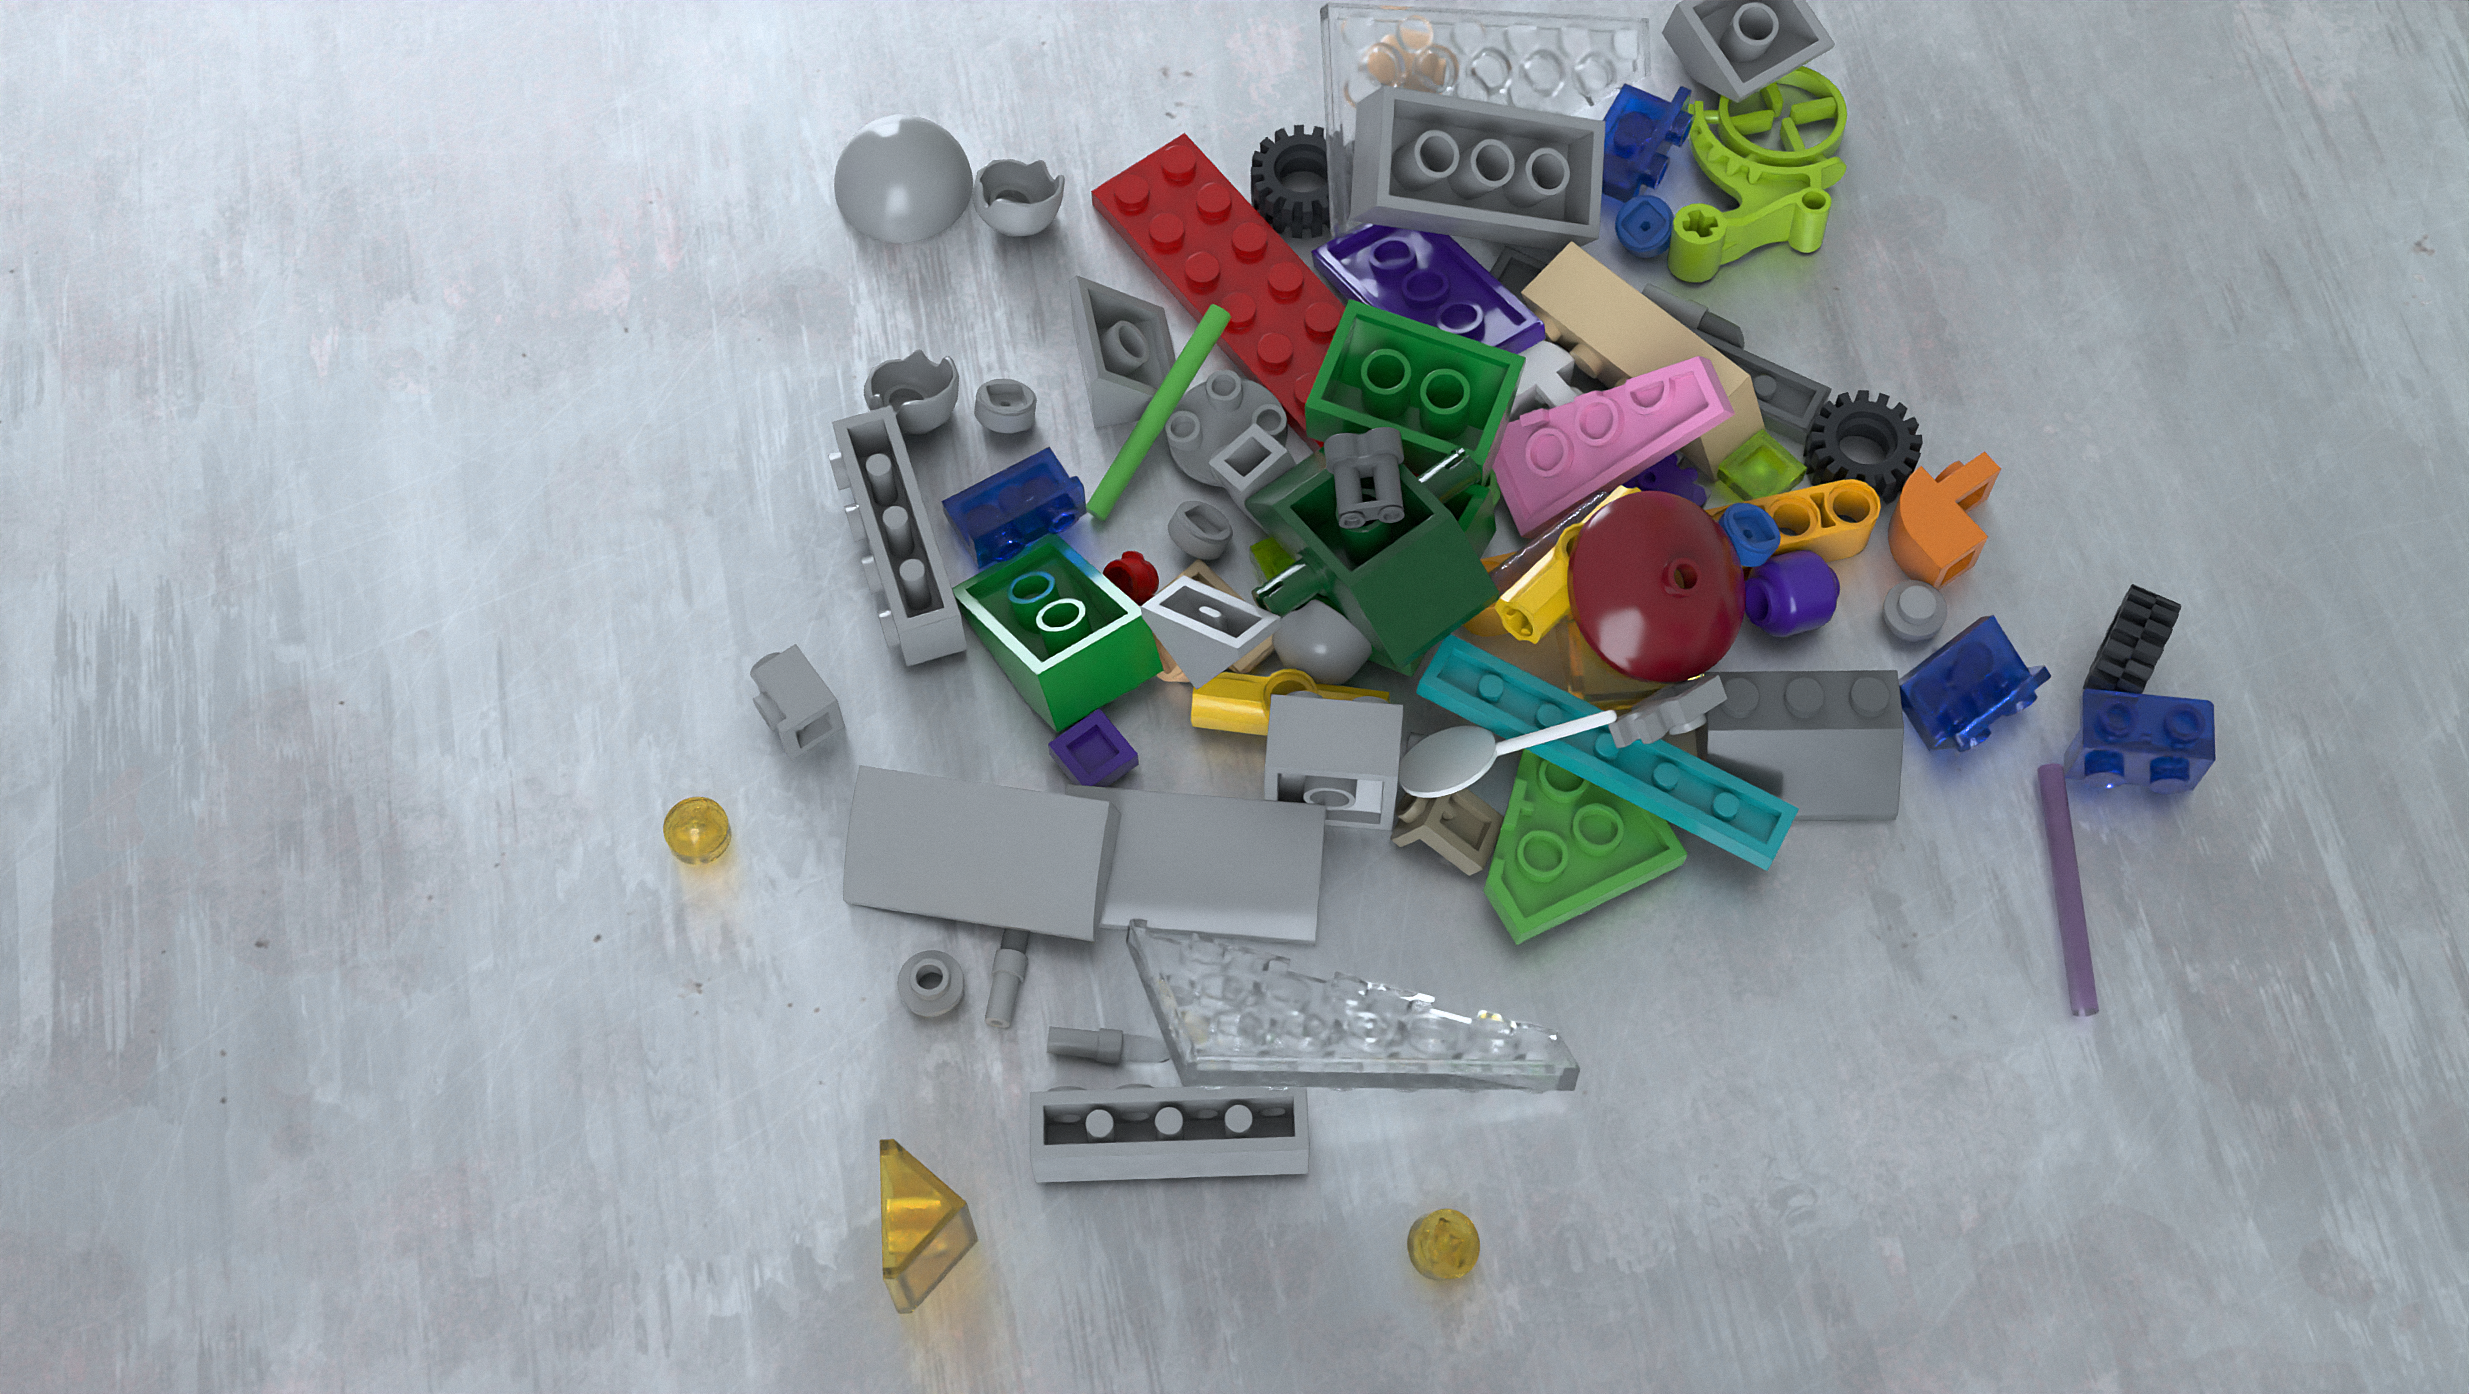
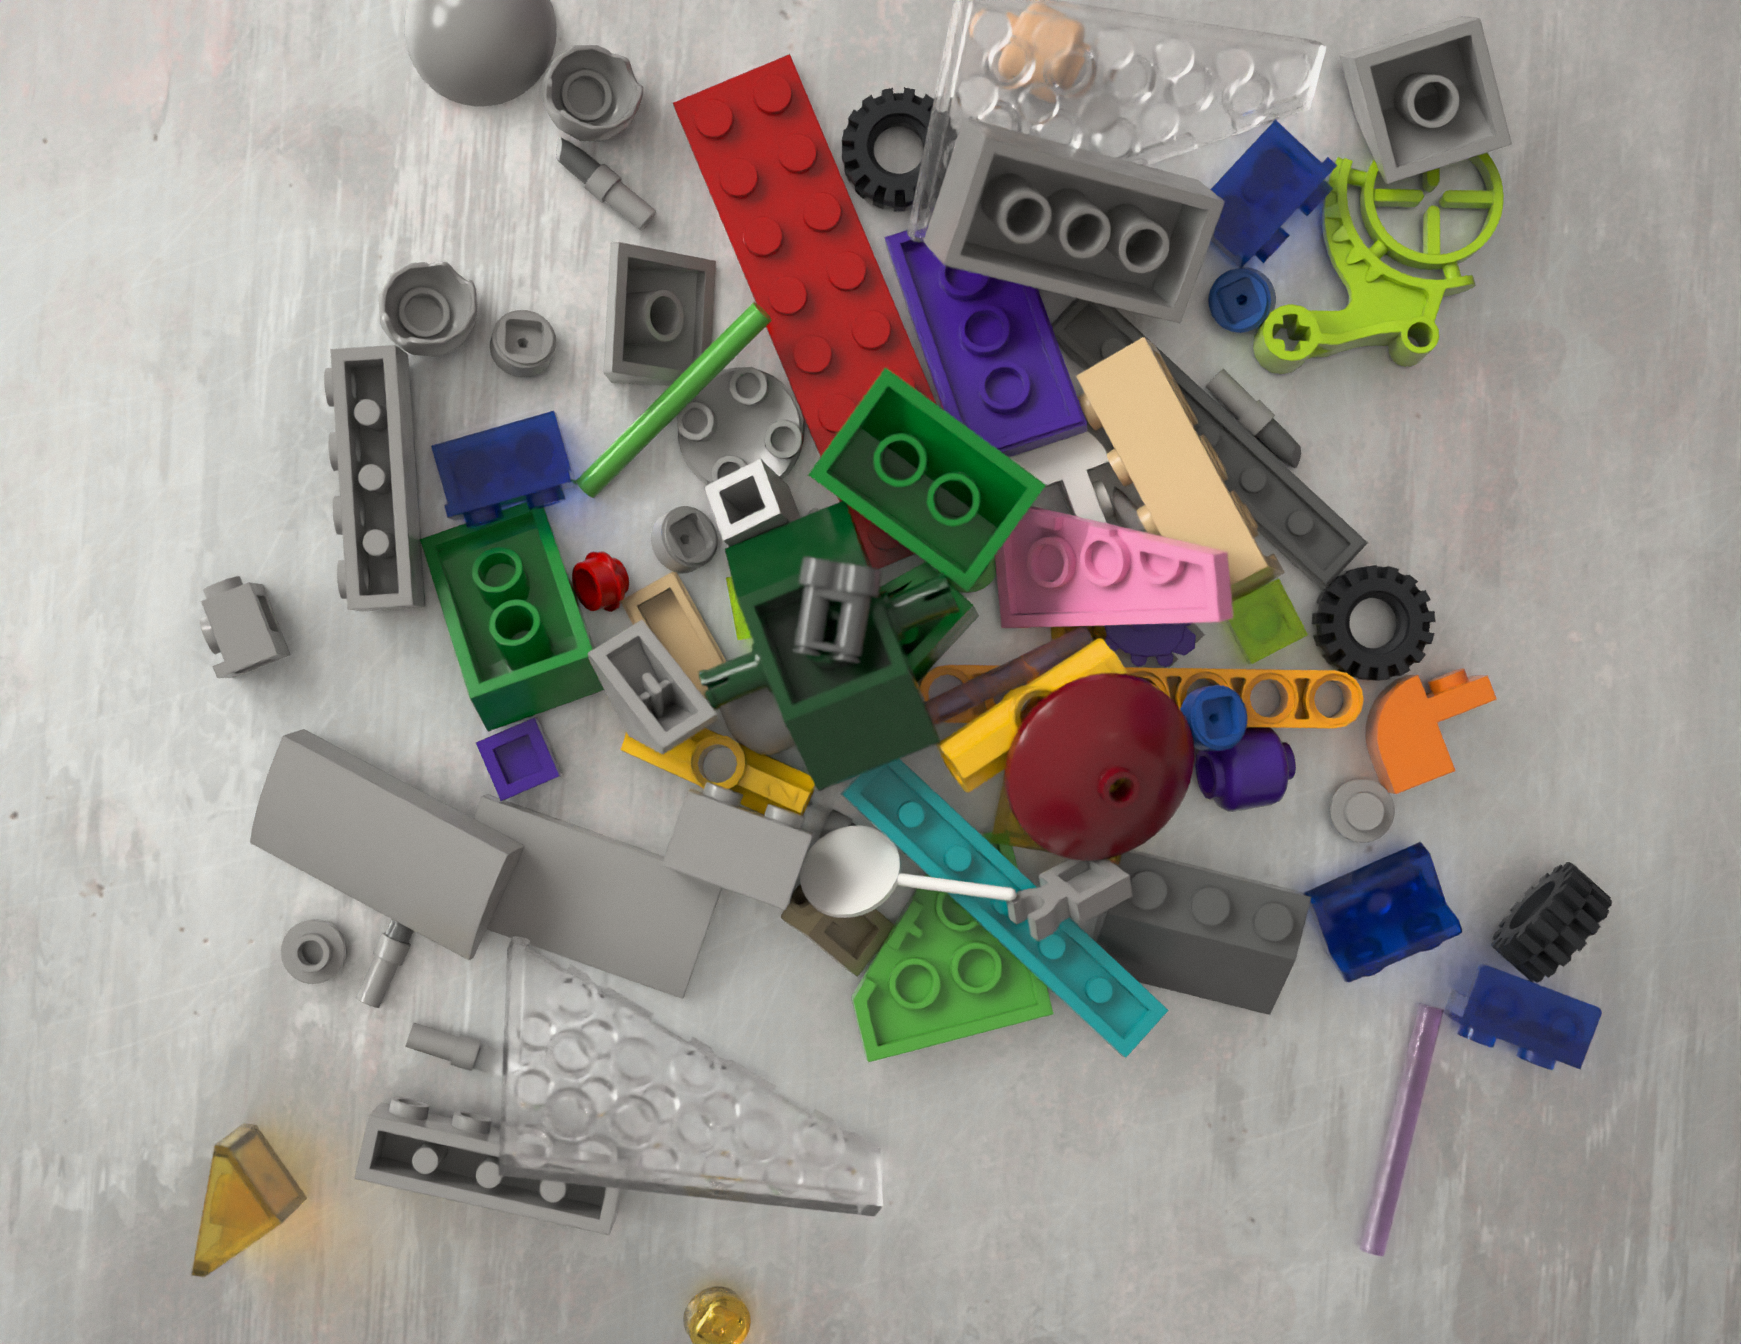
camera: 15 degrees right, 25 degrees up
clear yellow tile [663,797,732,865] -> none
none -> light grey piece [556,137,656,231]

